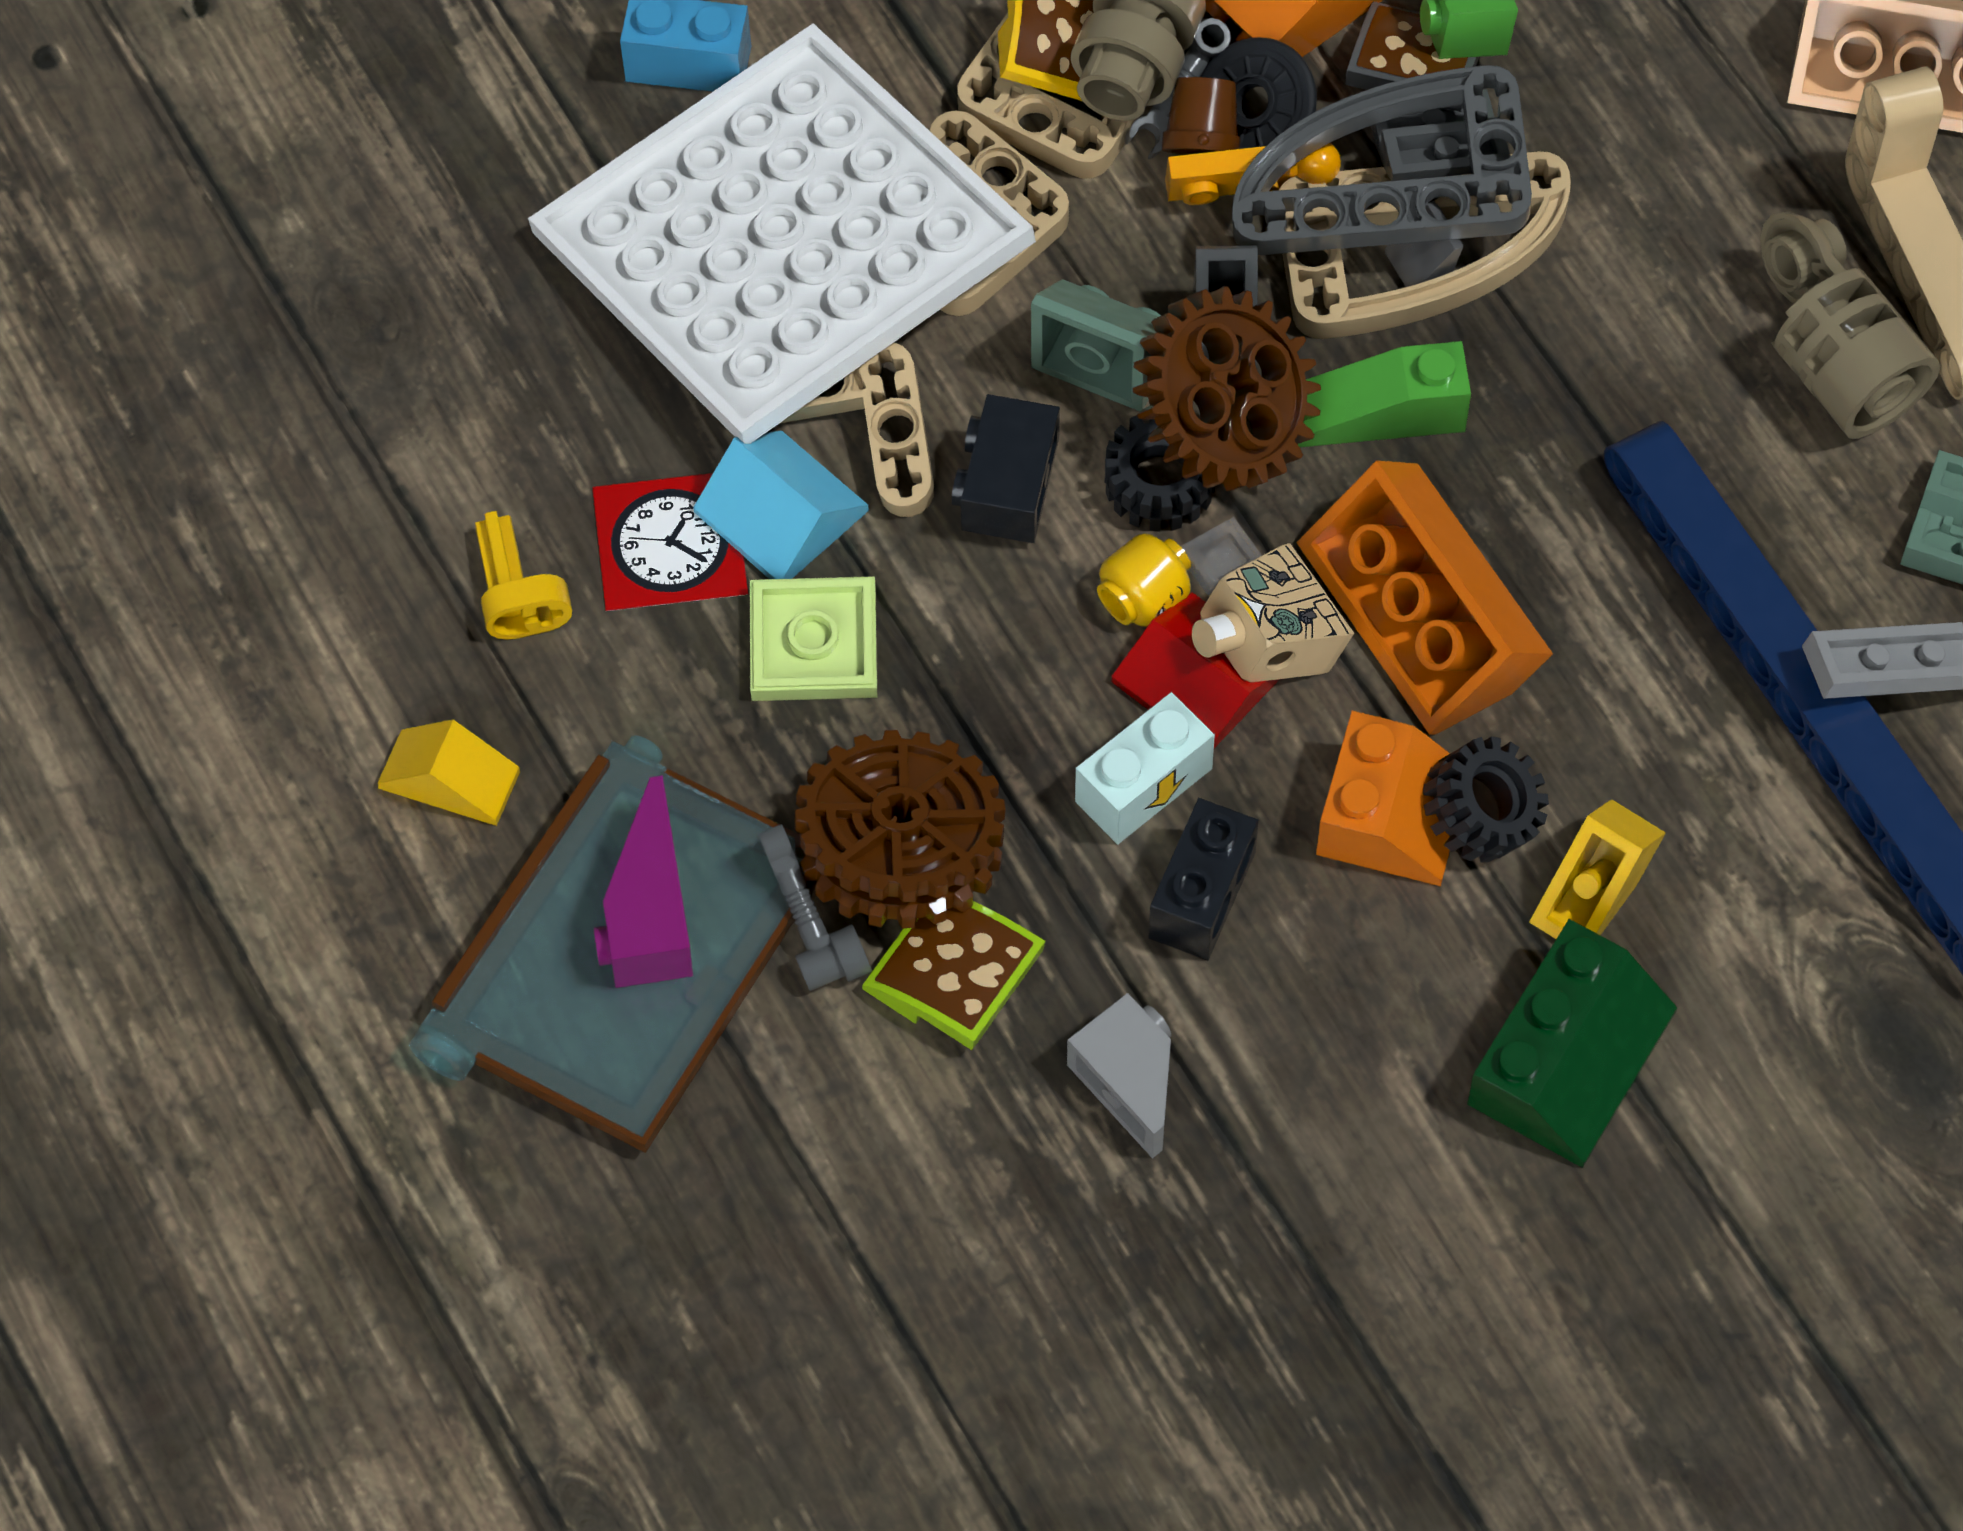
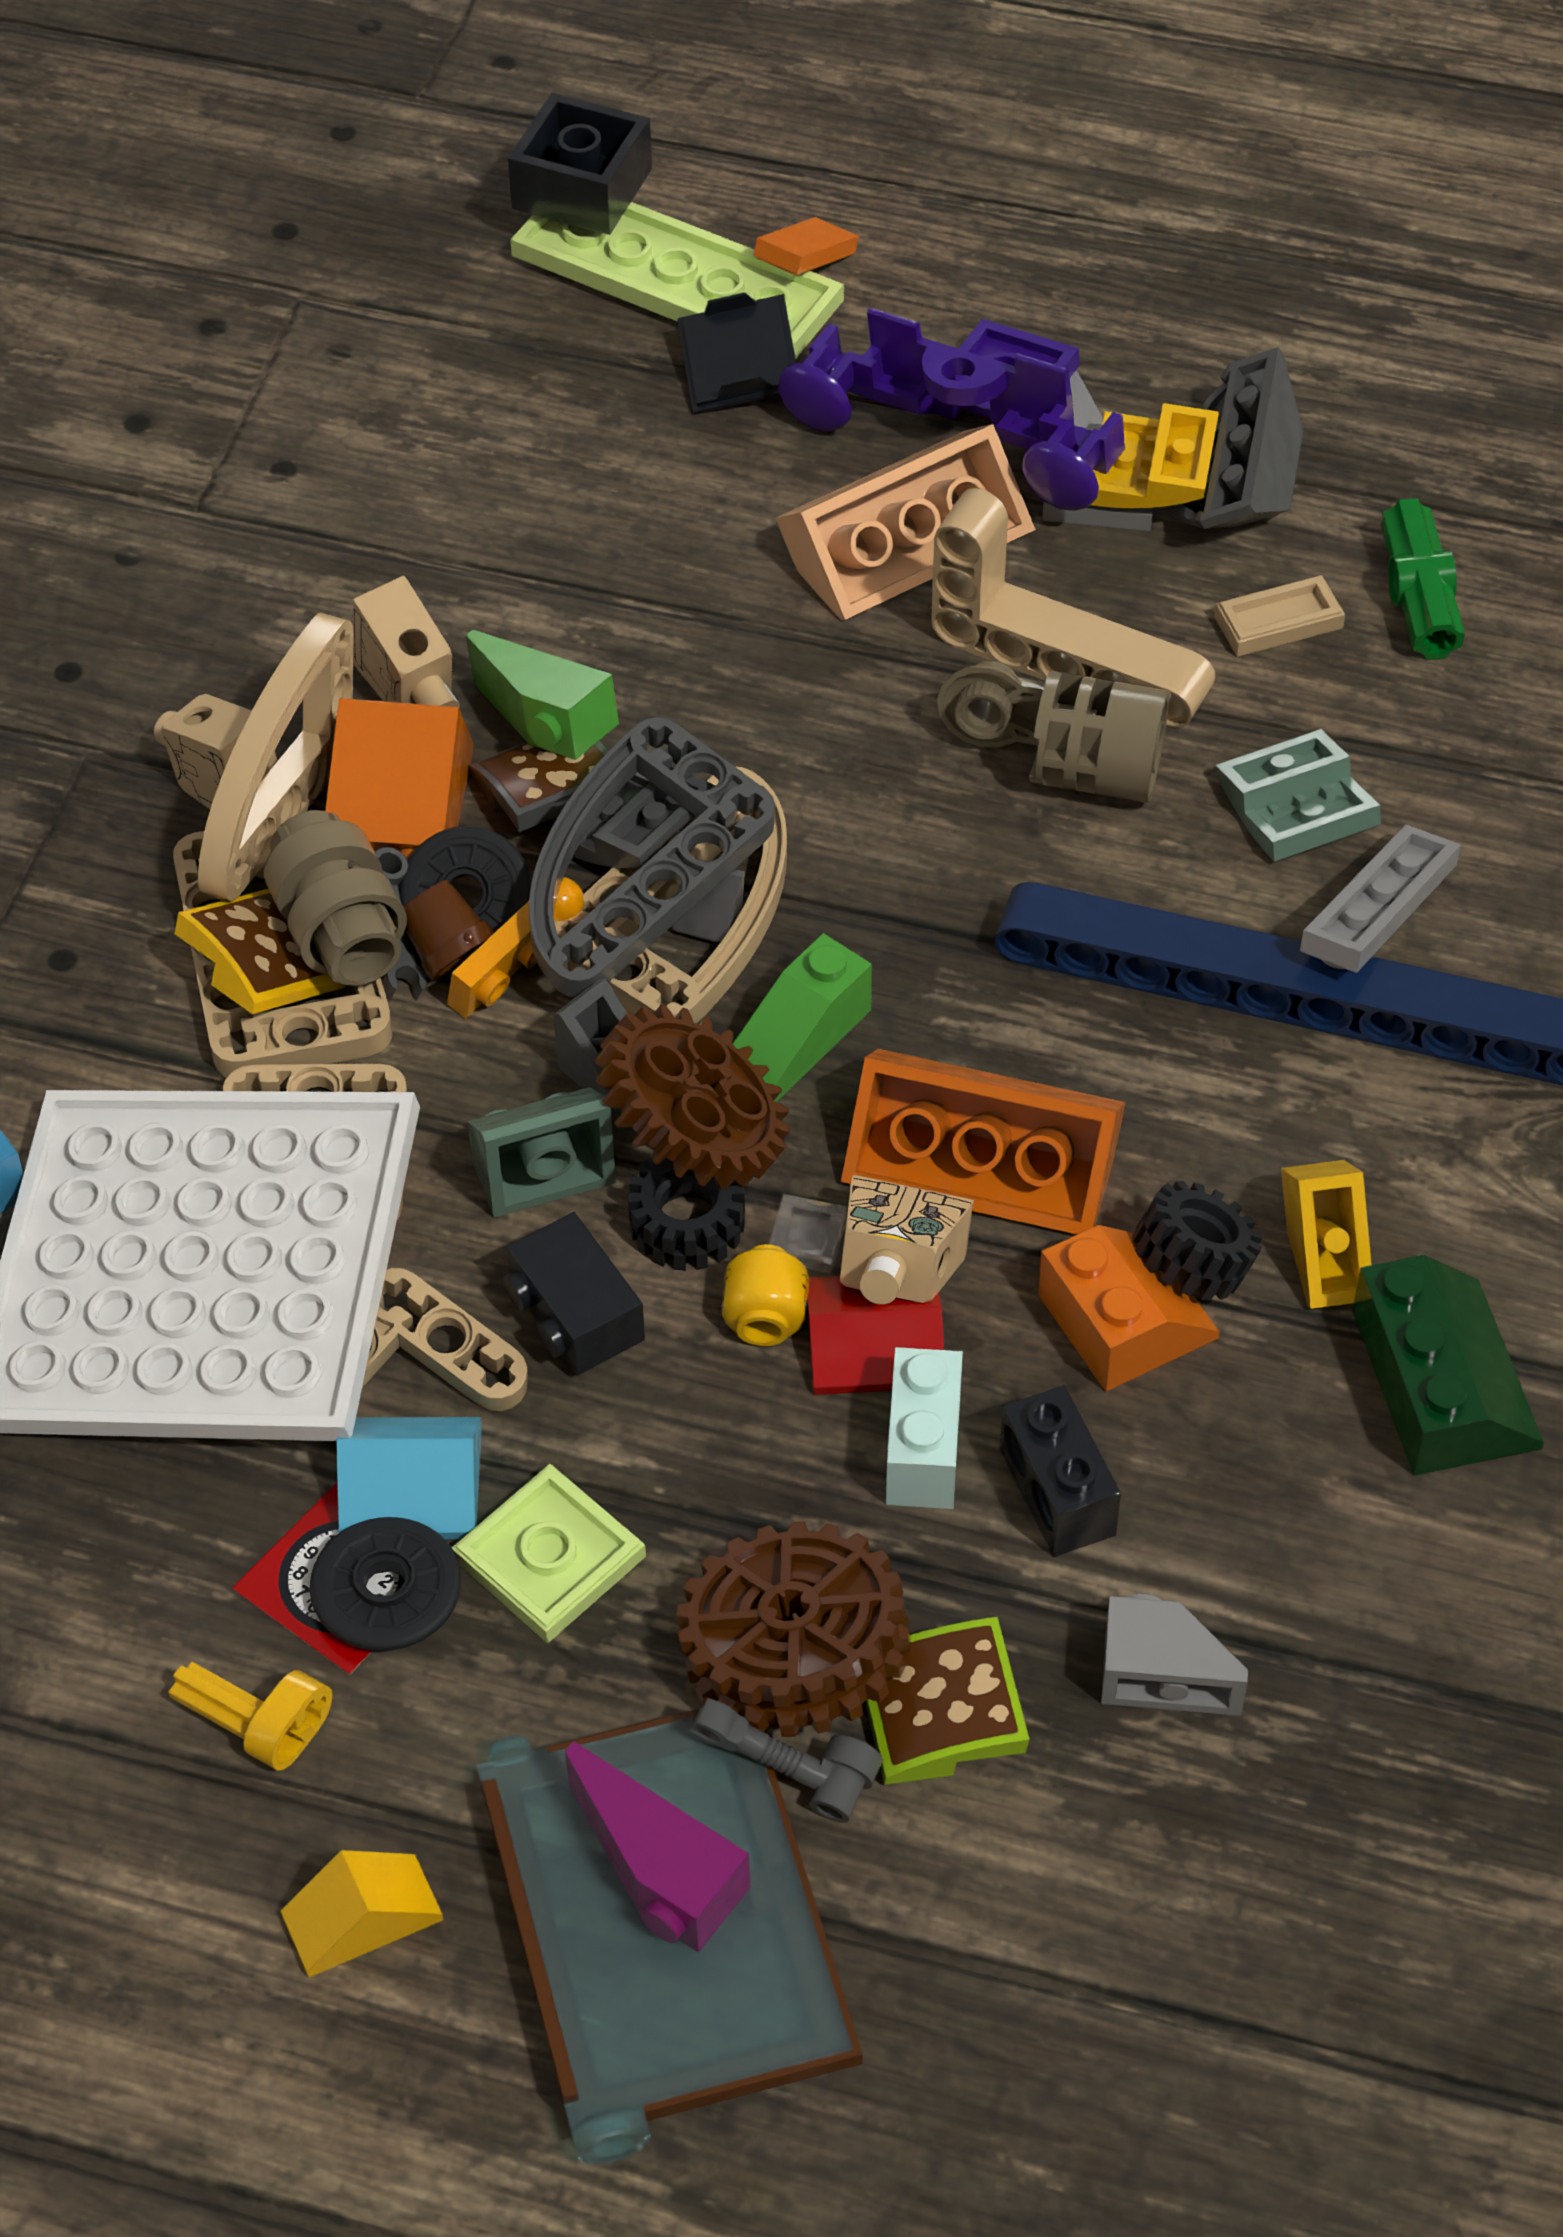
camera: 45 degrees left, 10 degrees down
none -> black wheel [310,1517,461,1651]

